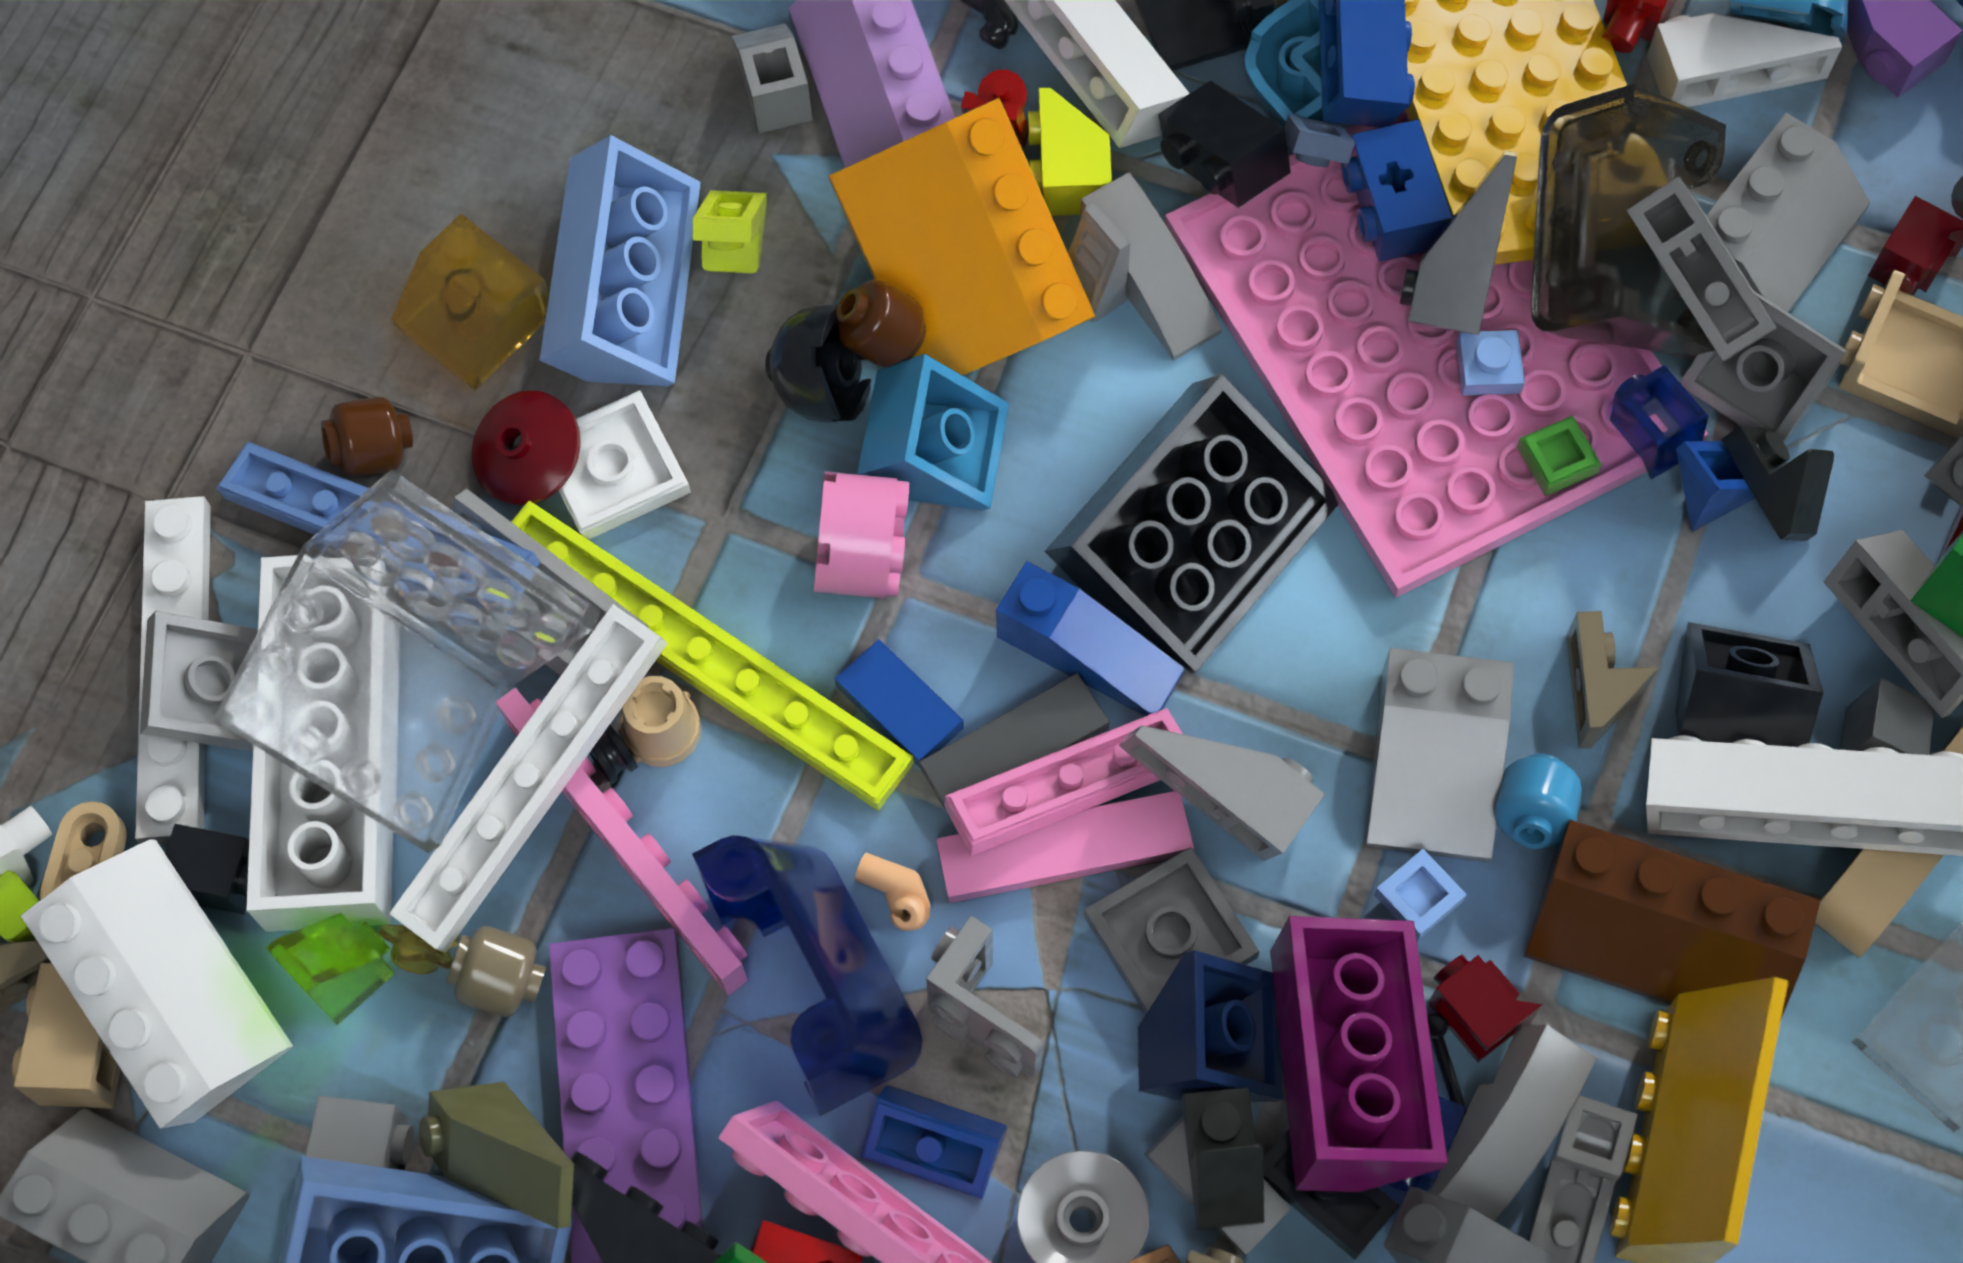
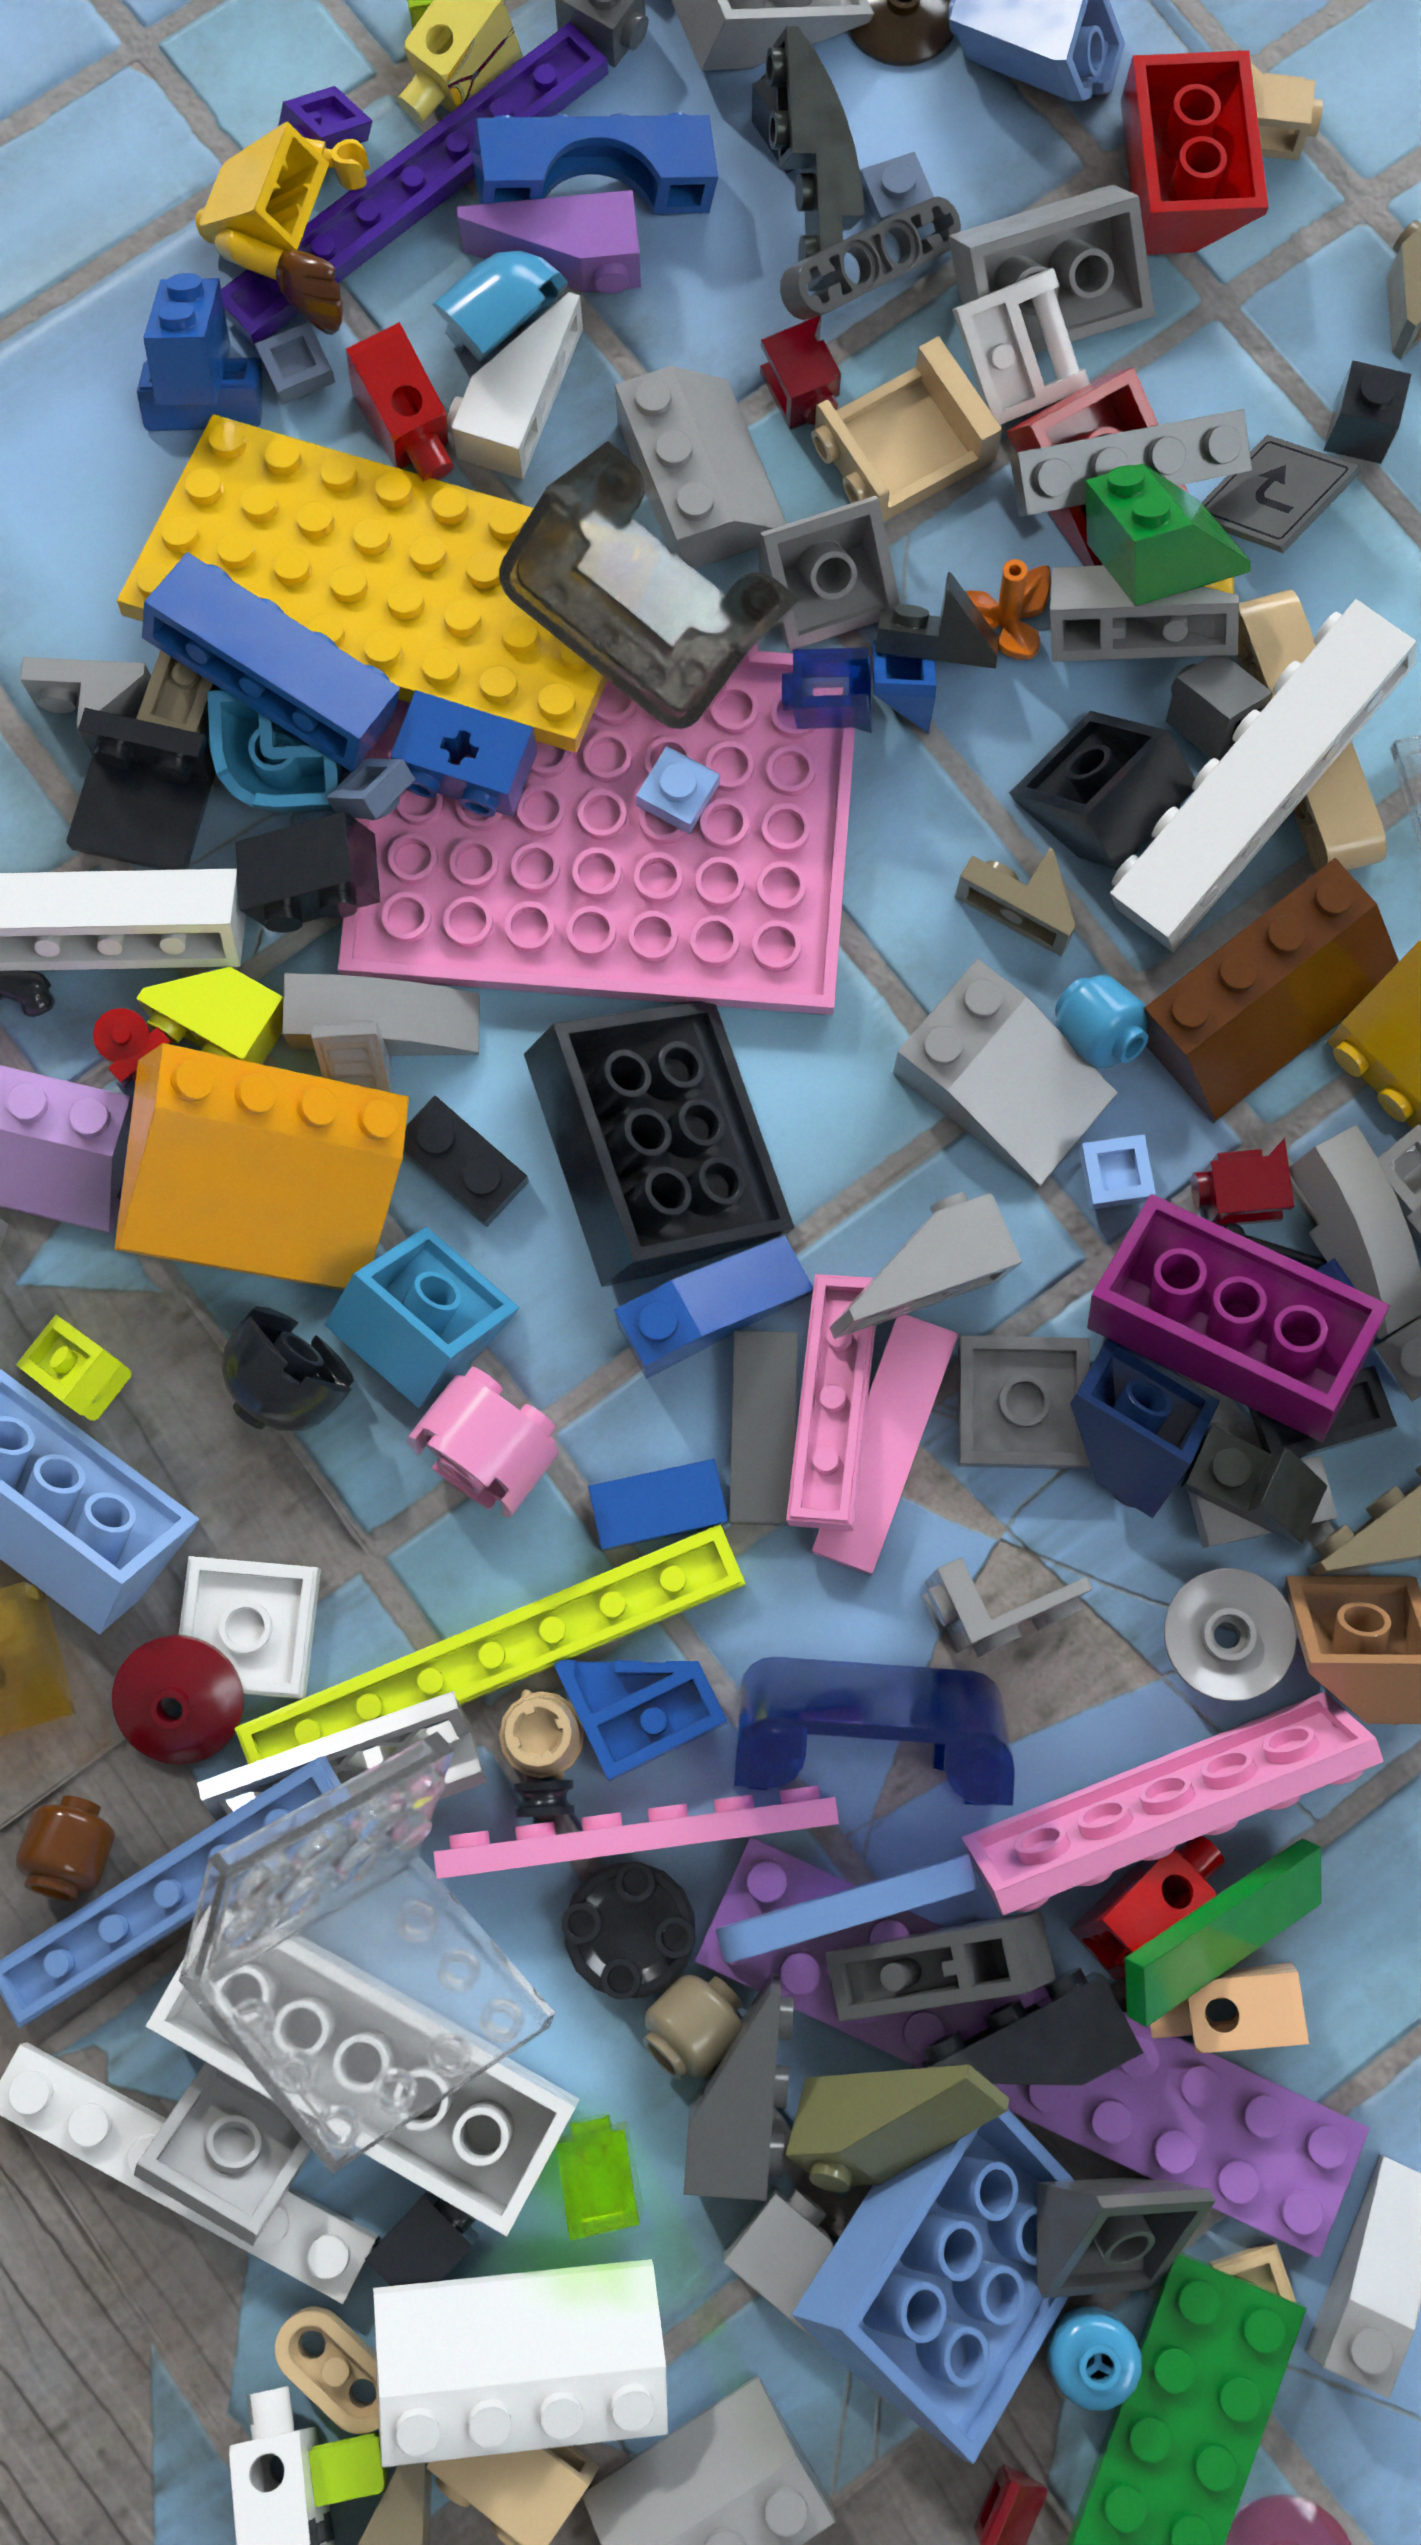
camera: 60 degrees left, 10 degrees up
clear yellow plate [378,925,459,974] -> none
white plate [389,604,668,953] -> none
reddish brown head [836,279,926,367] -> none
light nougat arm [855,852,931,931] -> none
blue slope [860,1086,1007,1199] -> none
slope [1400,150,1517,335] -> none
bright green tile [1517,415,1602,496] -> none
light grey slope [1627,176,1777,362] -> none
none -> black plate [403,1095,529,1227]
none -> blue wing [554,1660,728,1782]
none -> black dish [562,1862,696,2000]
none -> dark grey slope [683,1973,794,2201]
none -> medium blue beam [715,1854,979,1963]
none -> dark grey slope [825,1910,1056,2022]
none -> orange plant [965,559,1052,660]

